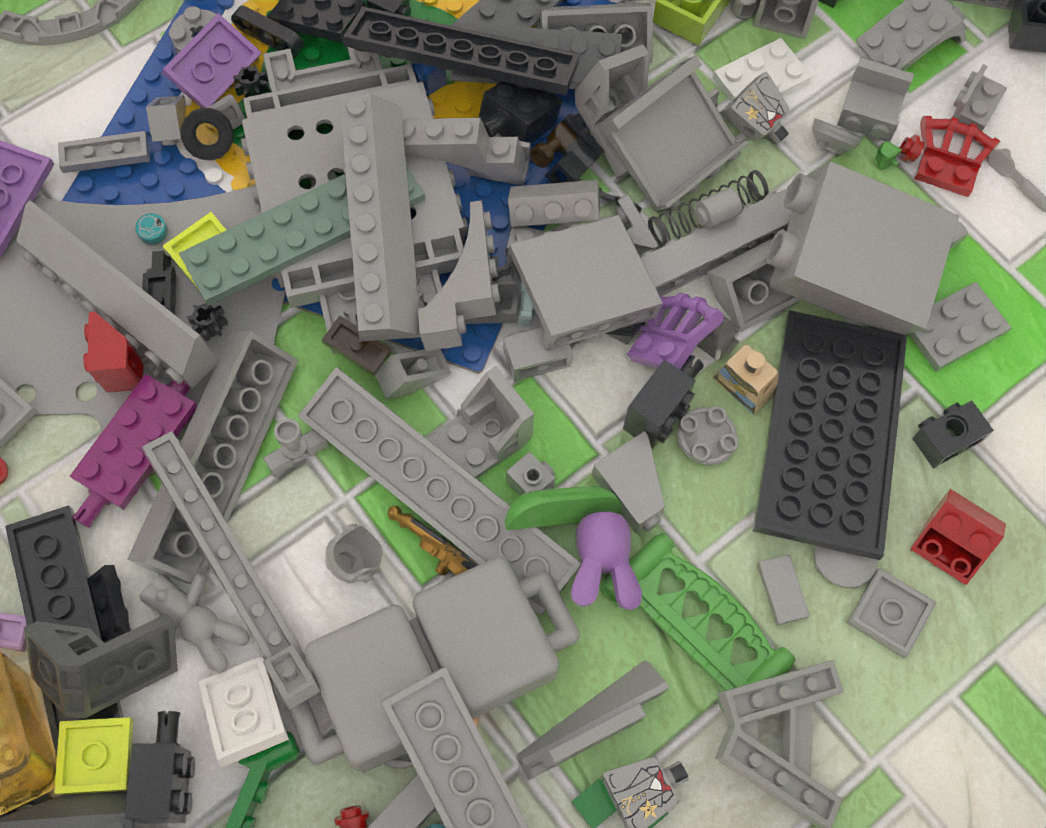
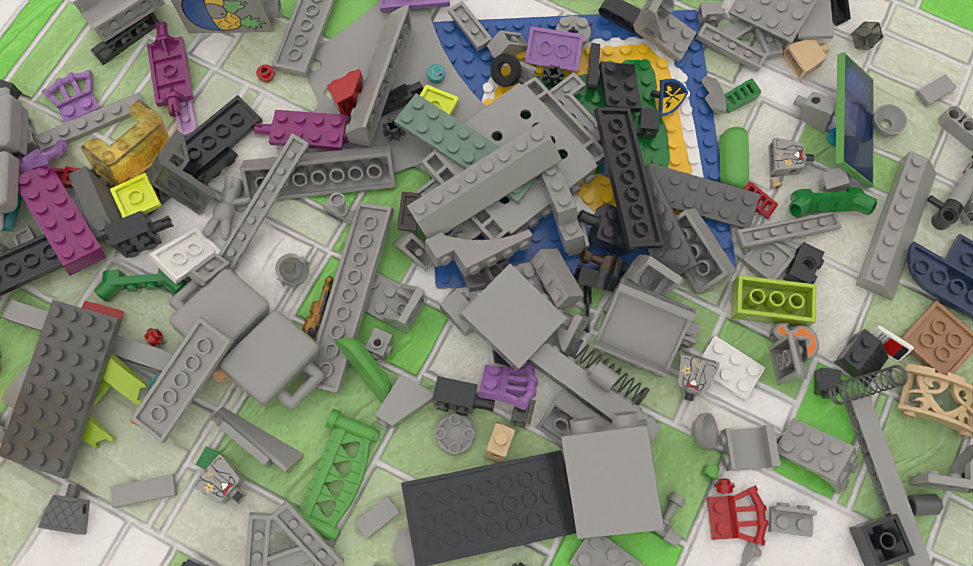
camera: 65 degrees right, 5 degrees up
medium lavender piece [571,512,642,610] -> none

